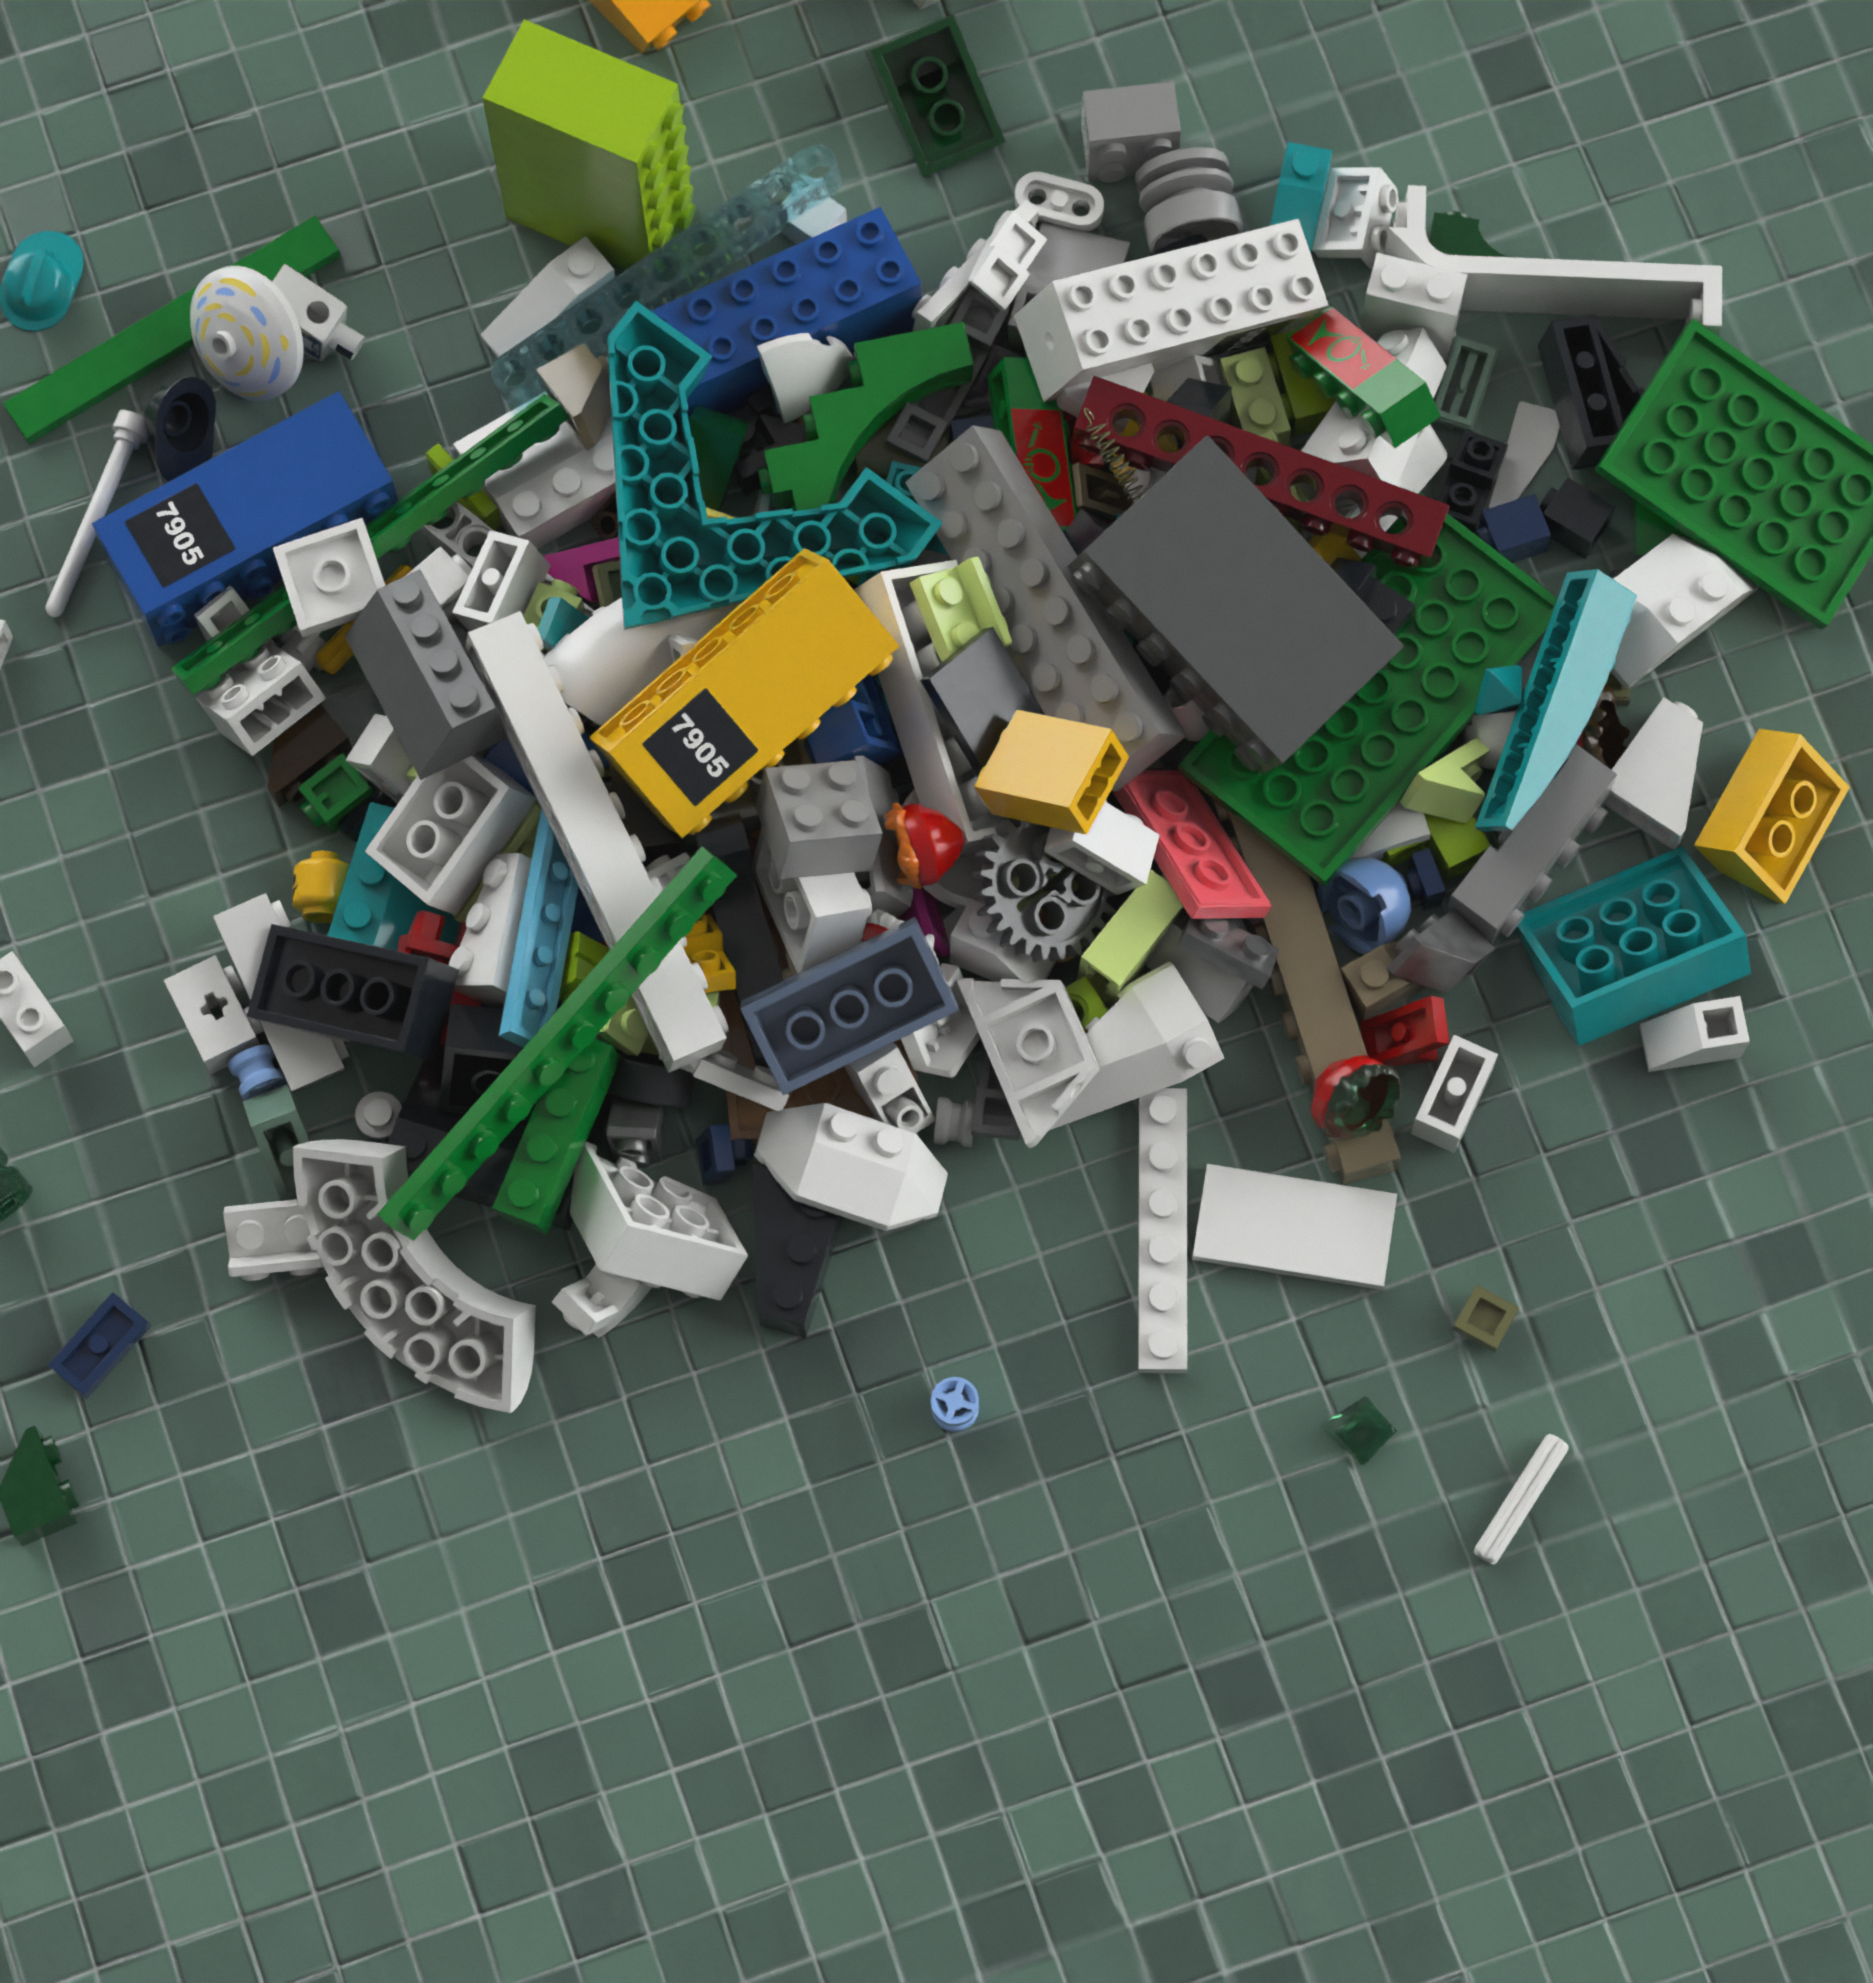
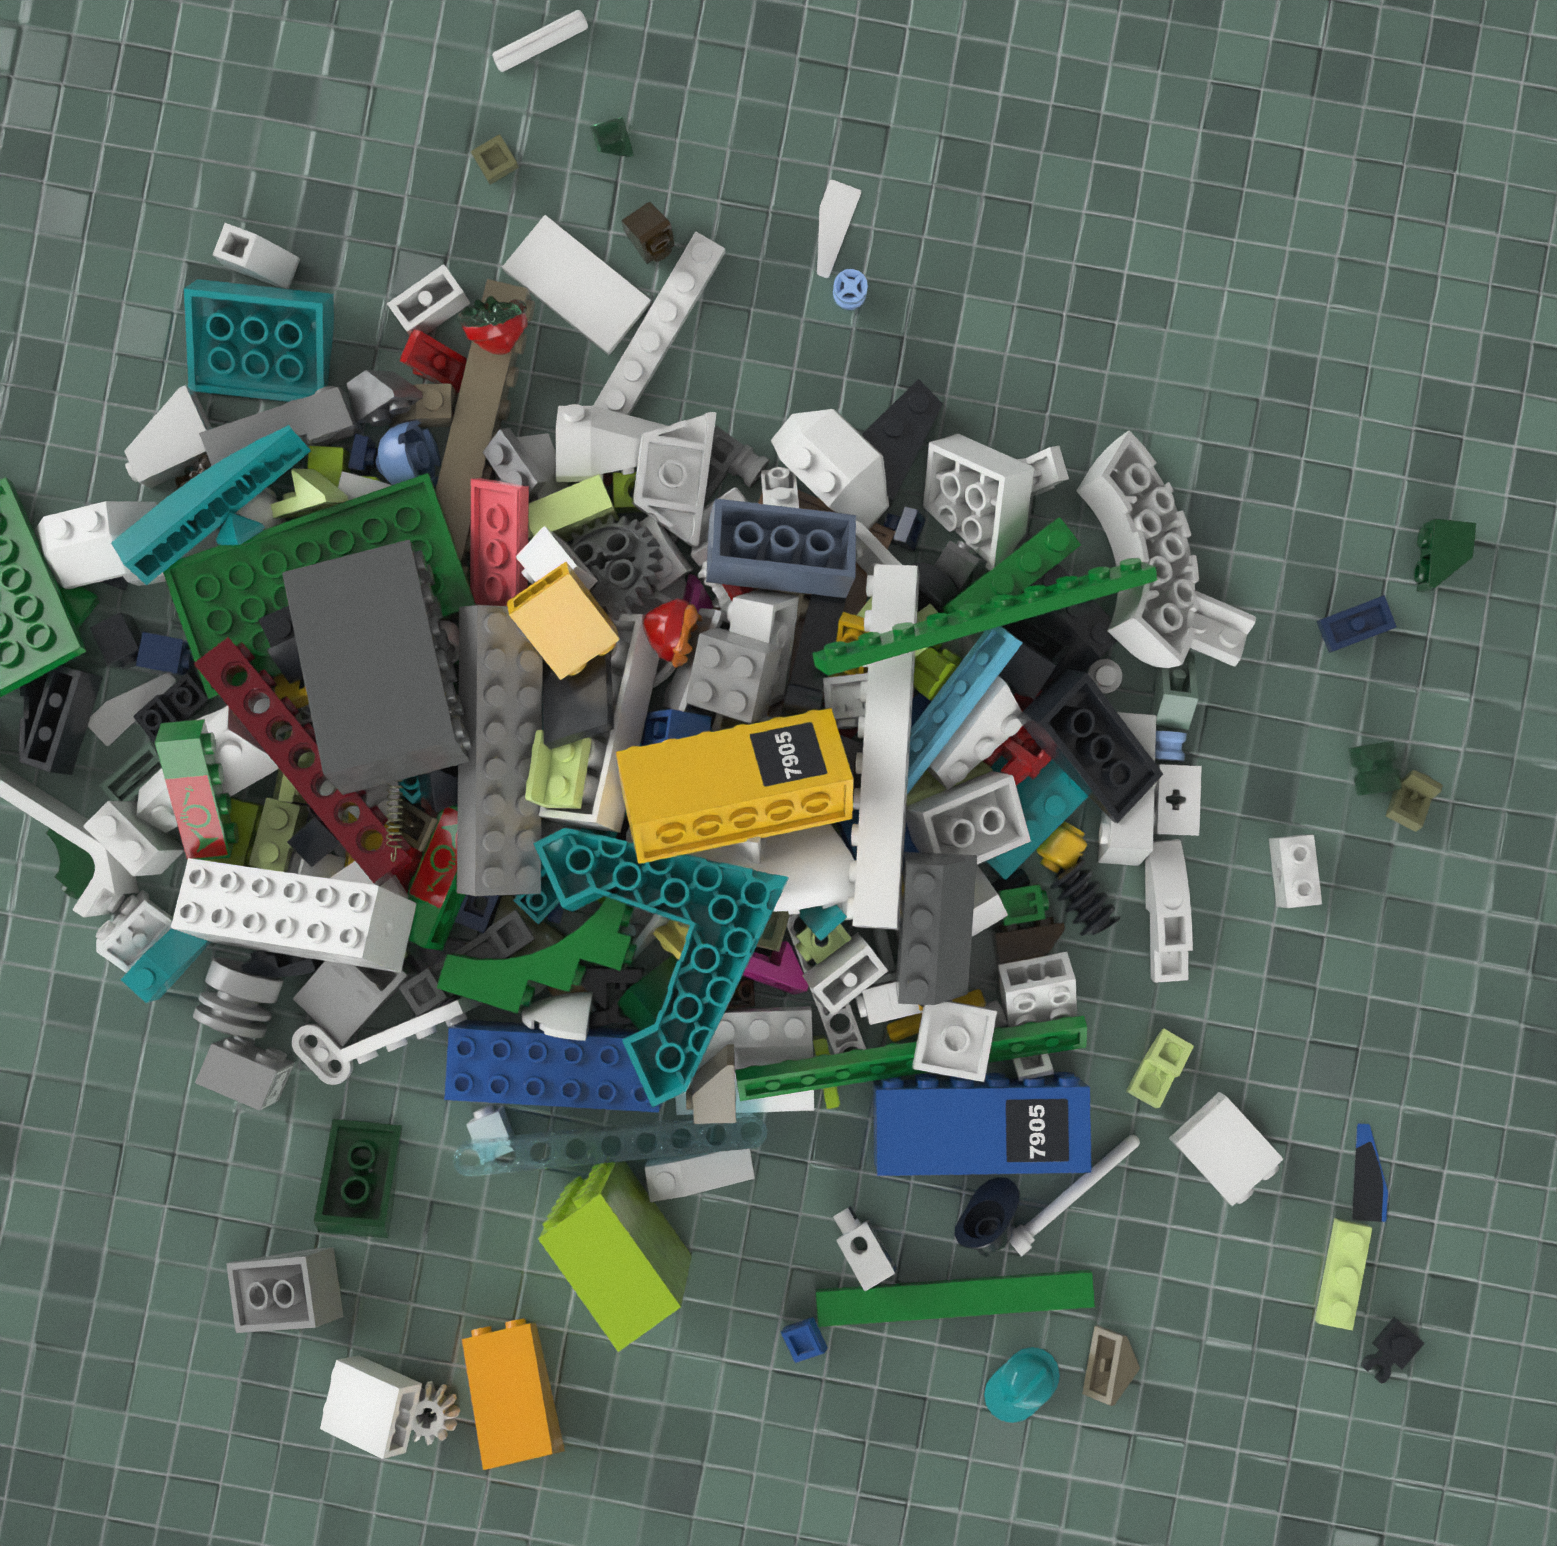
camera: 150 degrees left, 15 degrees up
white dish [190,266,304,401] -> none
white slope [968,210,1047,311] -> none
yellow slope [1694,729,1850,904] -> none
none -> dark brown slope [621,201,675,264]
none -> blue tile [780,1317,828,1363]
none -> white sticker [817,180,861,278]
none -> black piece [1050,859,1121,936]
none -> yellowish green slope [1126,1029,1194,1108]
none -> white slope [1145,839,1193,983]

